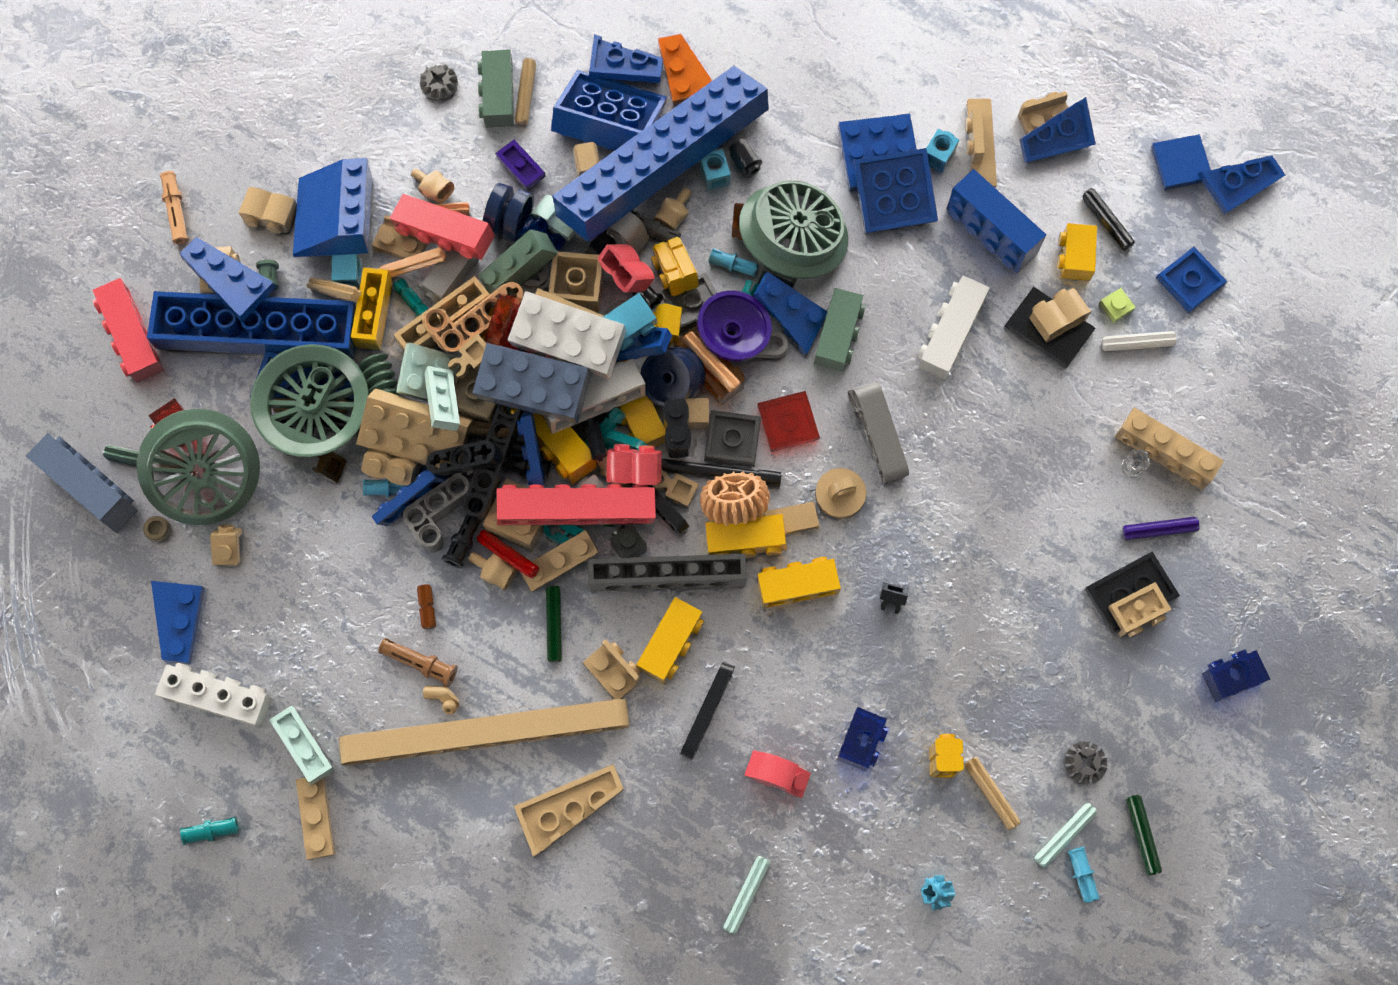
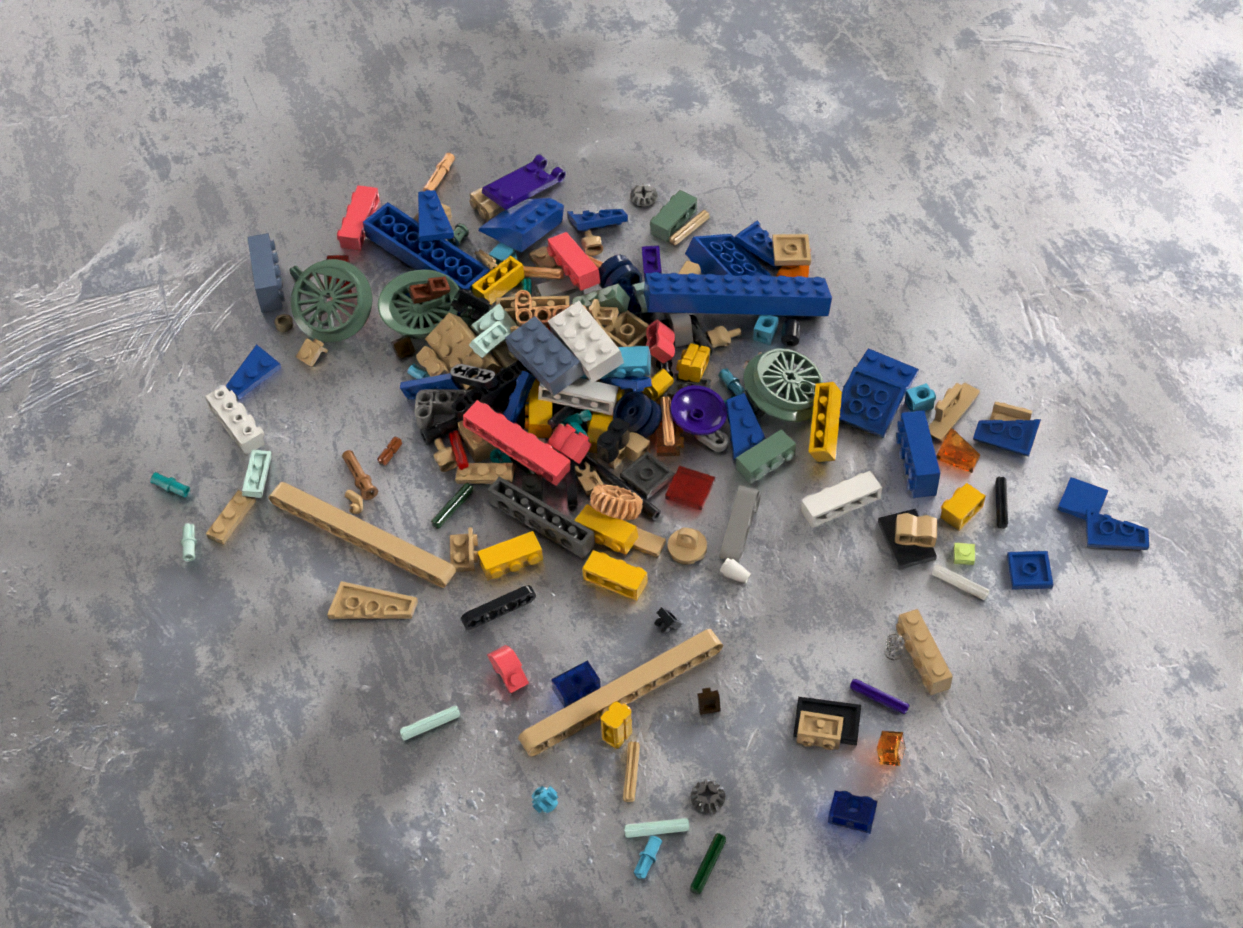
camera: 40 degrees right, 20 degrees down
none -> light aqua axle [181,523,197,561]
none -> copper slope [409,276,451,304]
none -> black hinge [450,289,493,321]
none -> dark purple hinge [482,155,566,210]
none -> tan beam [518,629,723,757]
none -> blue wing [567,209,628,231]
none -> tan bracket [588,299,619,325]
none -> dark brown tile [697,687,721,715]
none -> white cone [720,558,751,584]
none -> tan plate [772,234,811,266]
none -> yellow brick [809,382,842,462]
none -> clear orange brick [877,731,906,766]
none -> clear orange wing [937,428,980,473]

